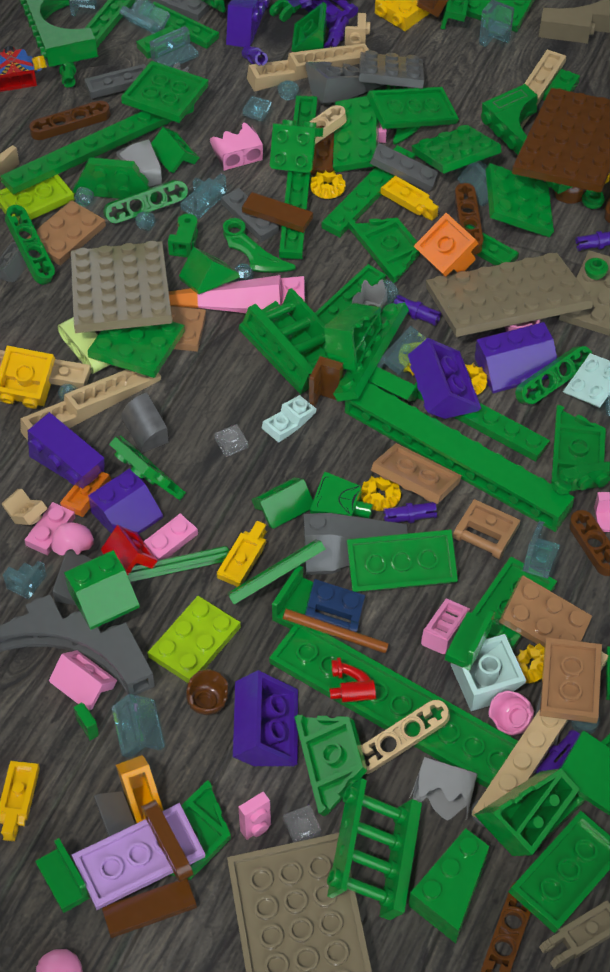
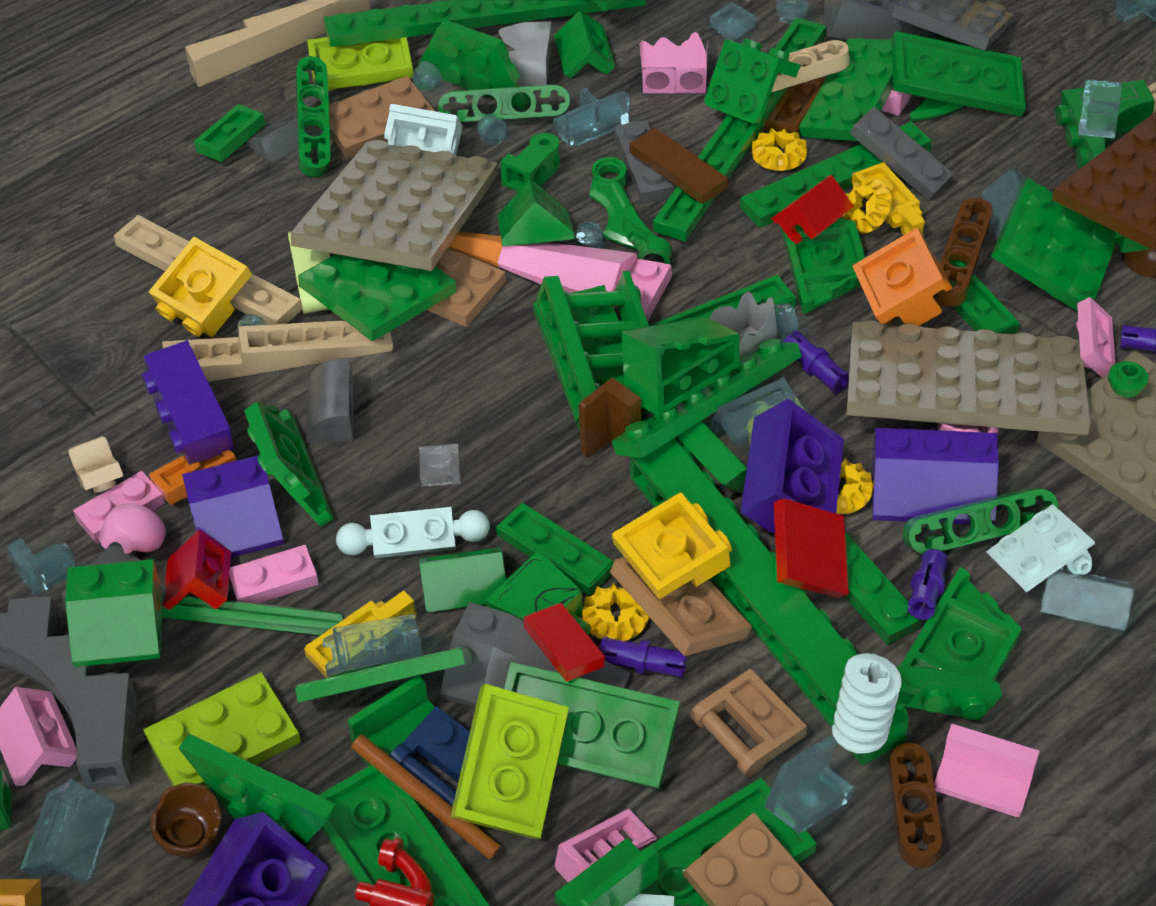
camera: 25 degrees right, 5 degrees down
light aqua slope [262,395,316,442] -> none
green plate [411,125,502,174] -> none
none -> green wing [179,733,337,846]
none -> clear light blue hinge [323,614,423,677]
none -> light aqua plate [336,507,490,558]
none -> light aqua hinge [384,104,463,156]
none -> lime plate [450,684,569,840]
none -> green tile [496,502,614,596]
none -> red tile [524,603,605,682]
none -> yellow plate [612,492,732,599]
none -> green piece [627,231,672,264]
none -> red hinge [771,174,854,244]
none -> red tile [774,498,849,598]
none -> light aqua piece [832,653,902,754]
none -> yellow gear [842,177,892,234]
none -> dark purple pin [908,549,948,620]
none -> bright pink plate [1076,297,1116,378]
none -> clear light blue panel [1078,80,1122,138]

